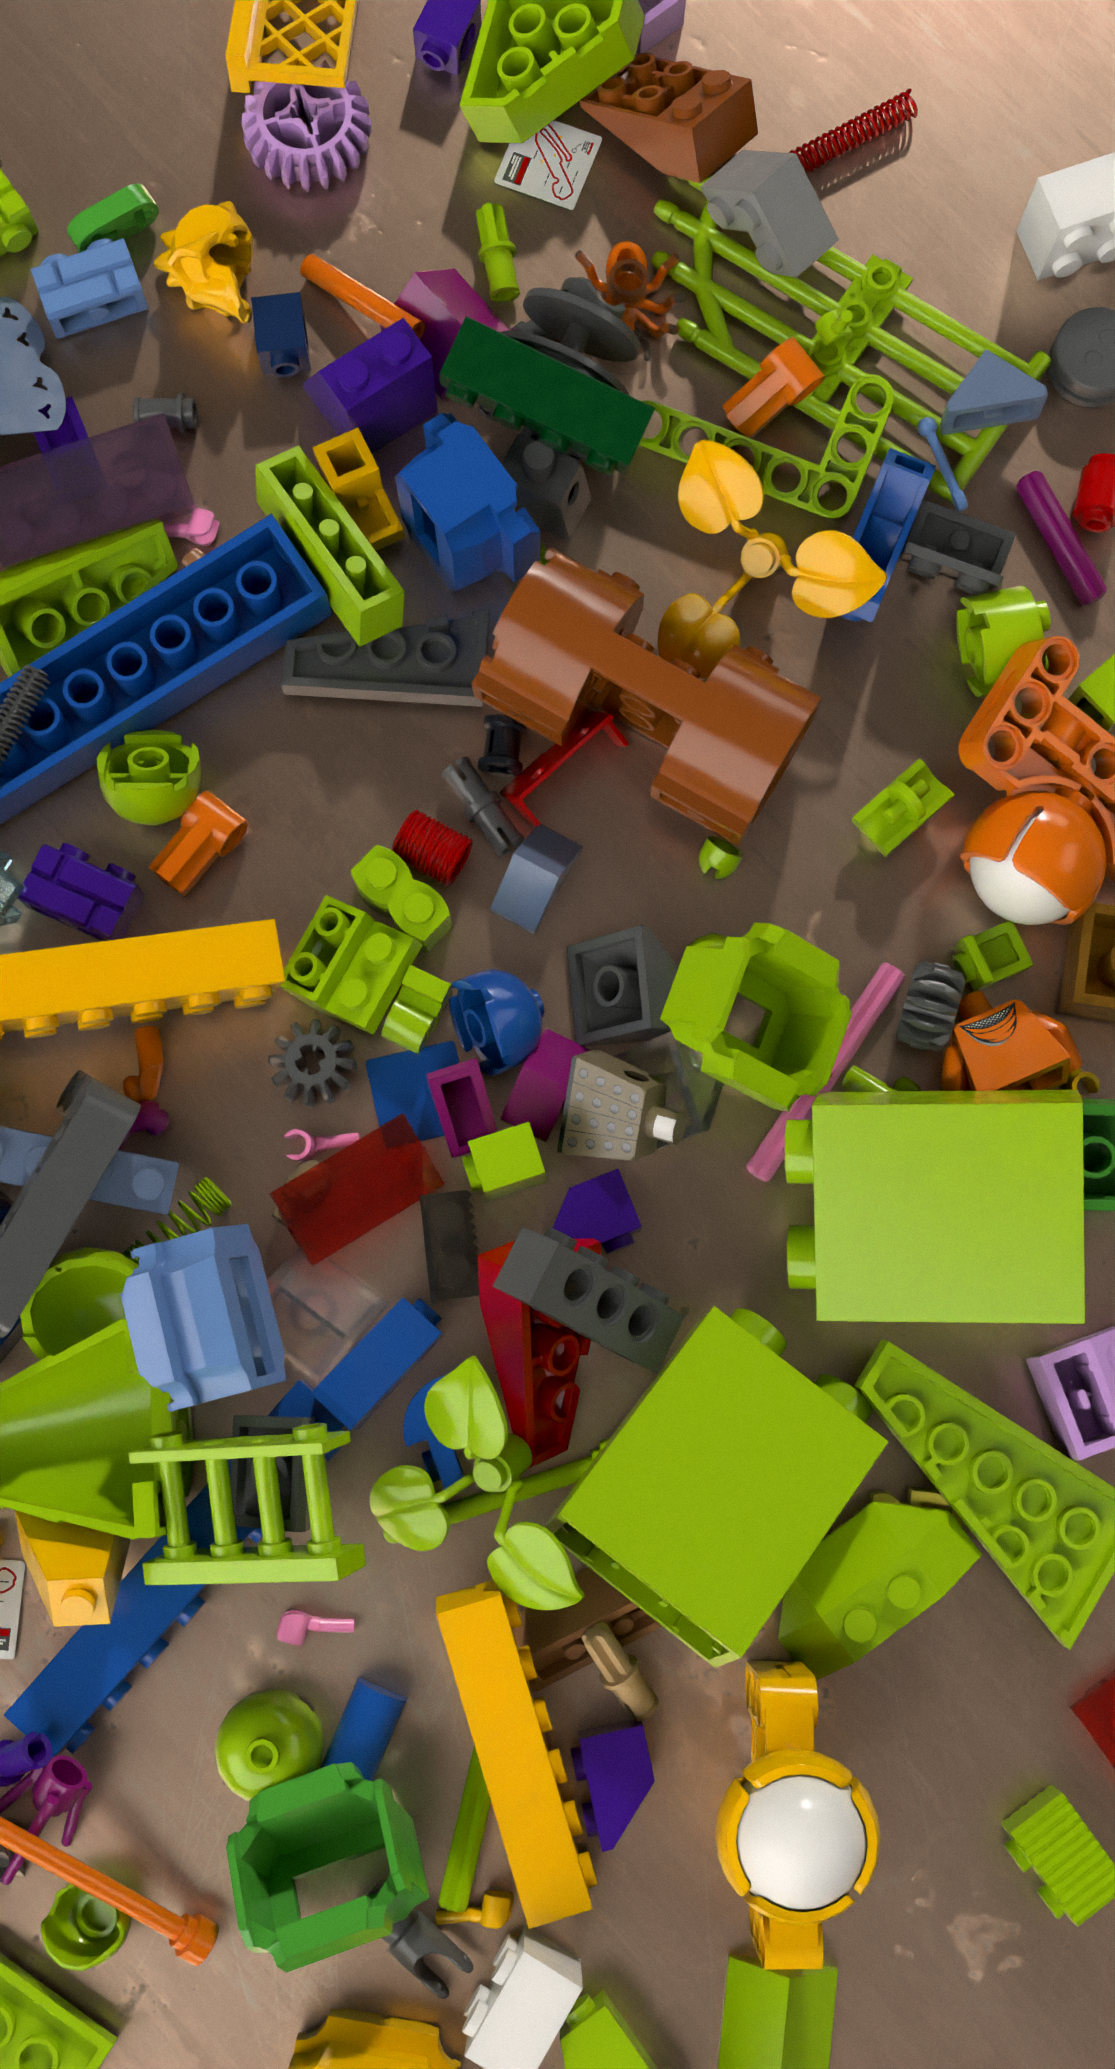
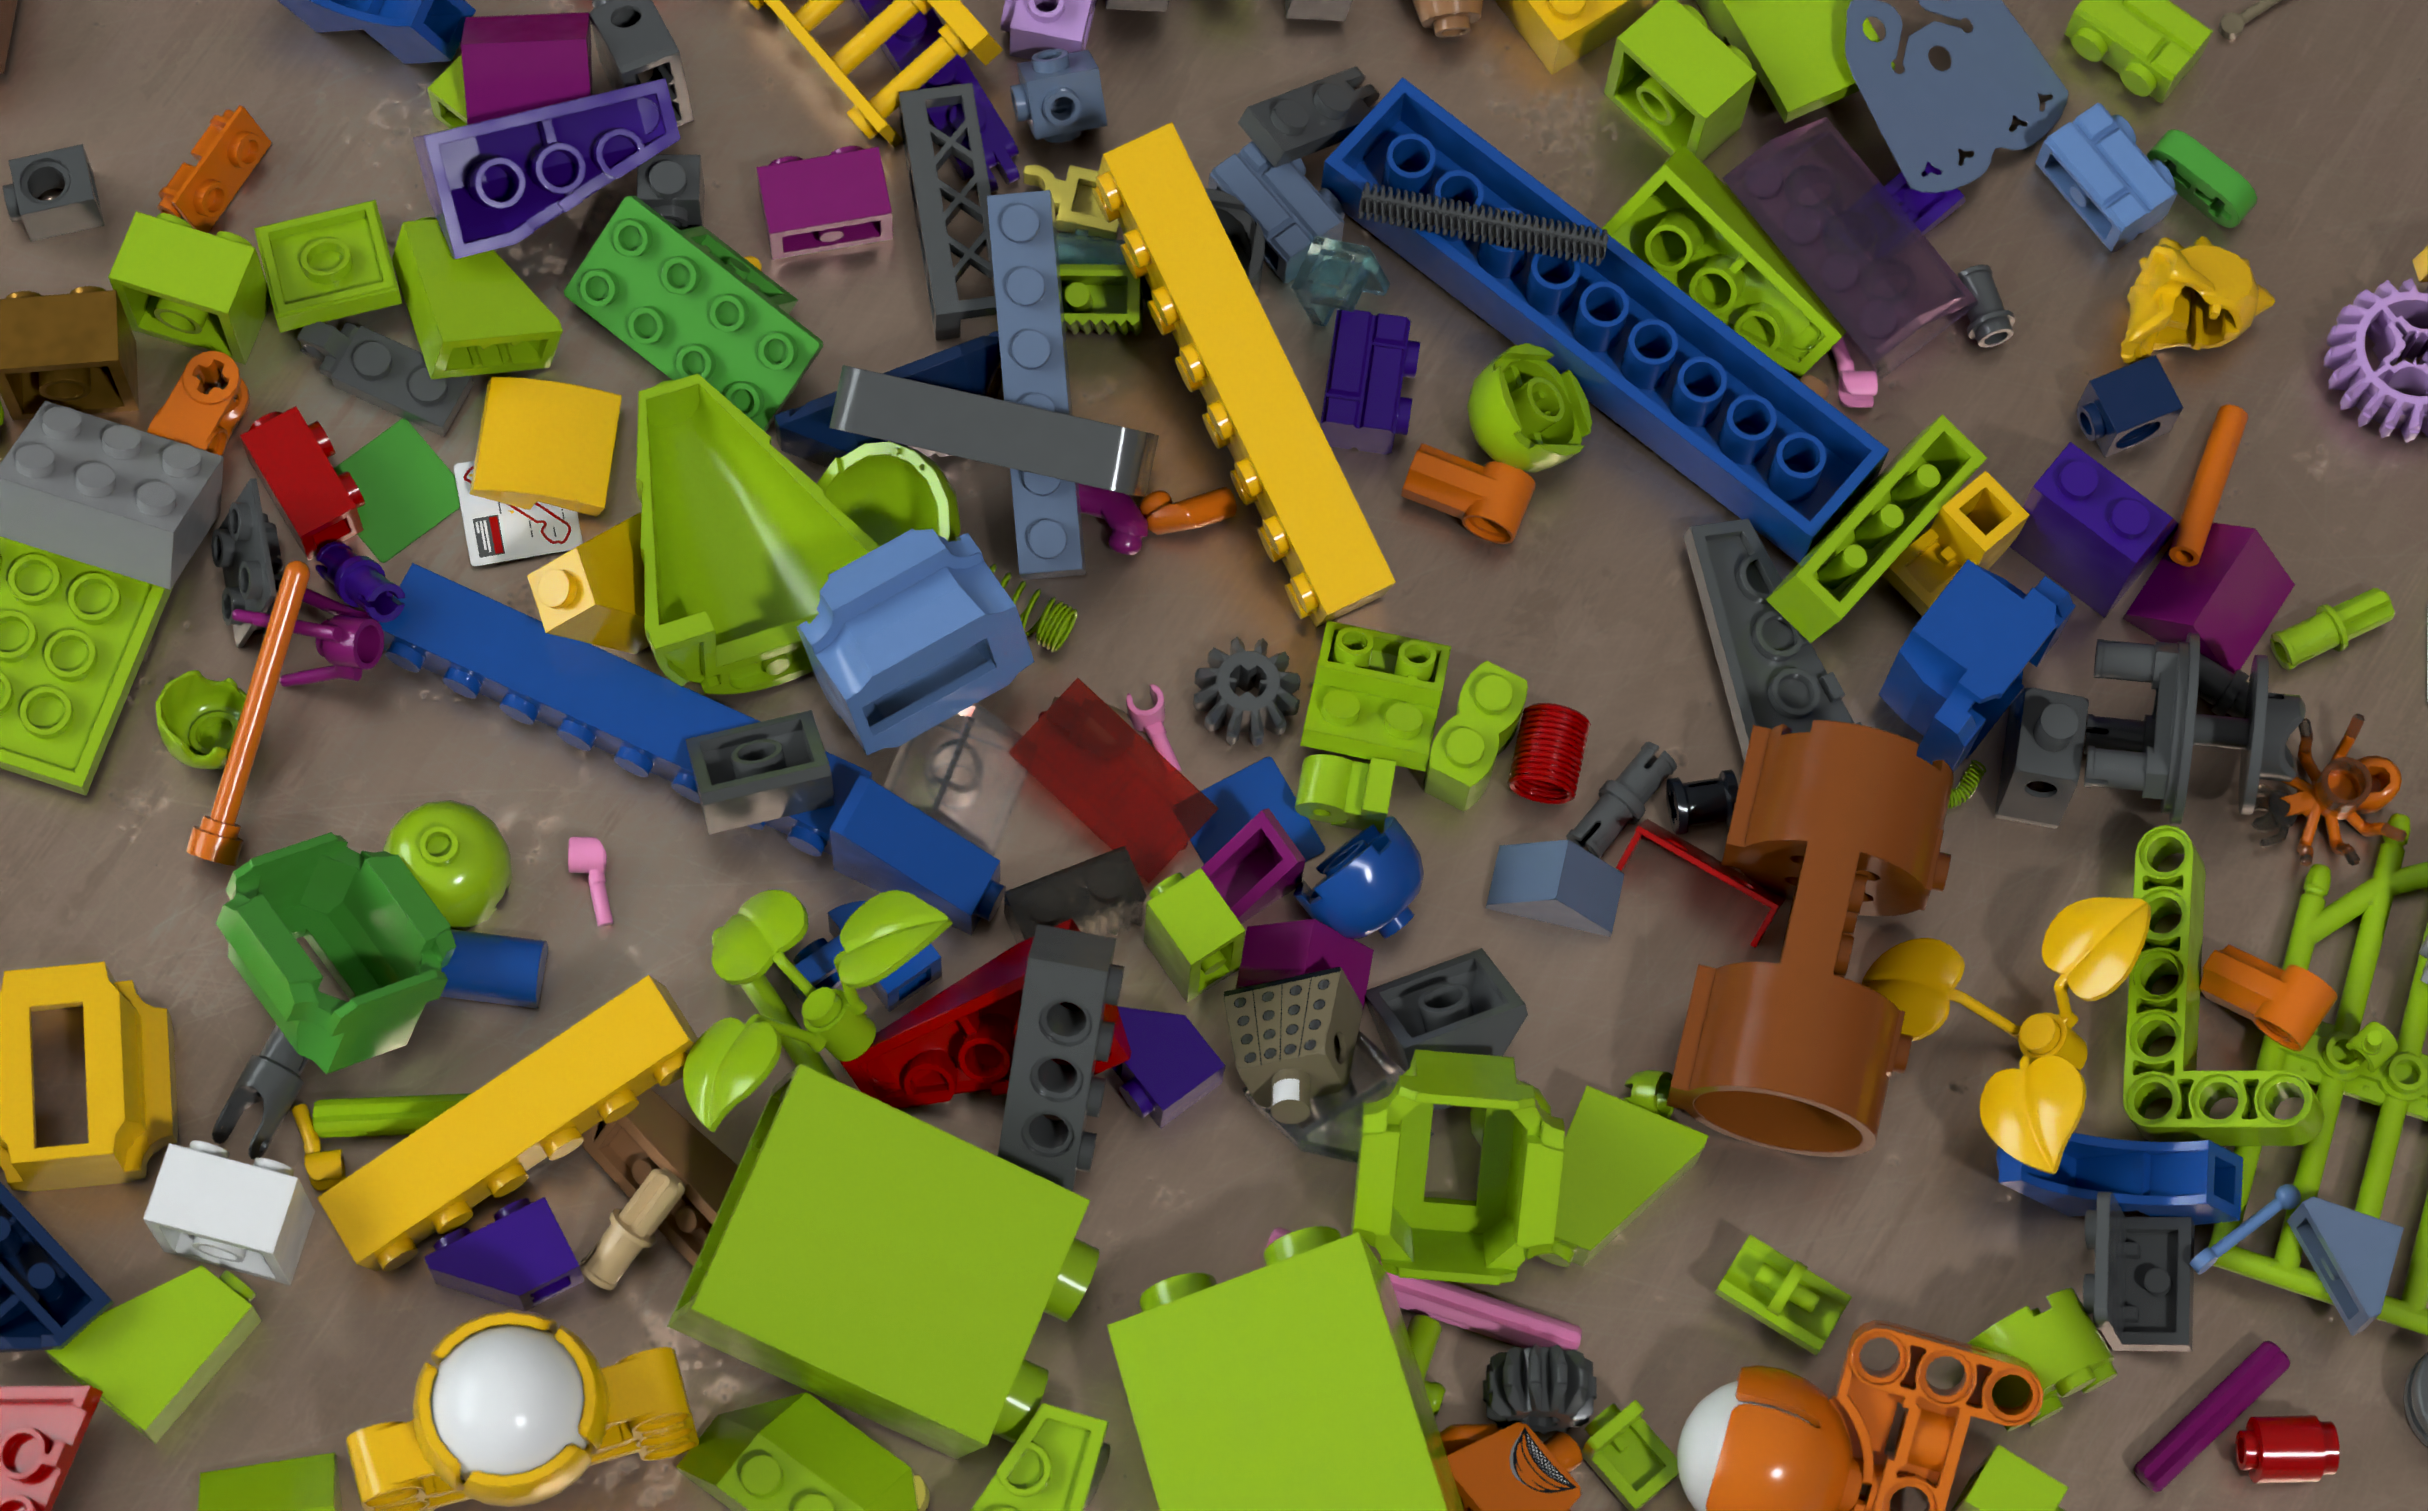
camera: 70 degrees right, 10 degrees down
lime fence [129,1423,366,1585] -> none
dark green brick [439,316,655,476] -> none
none -> lime slope [1537,1085,1709,1267]

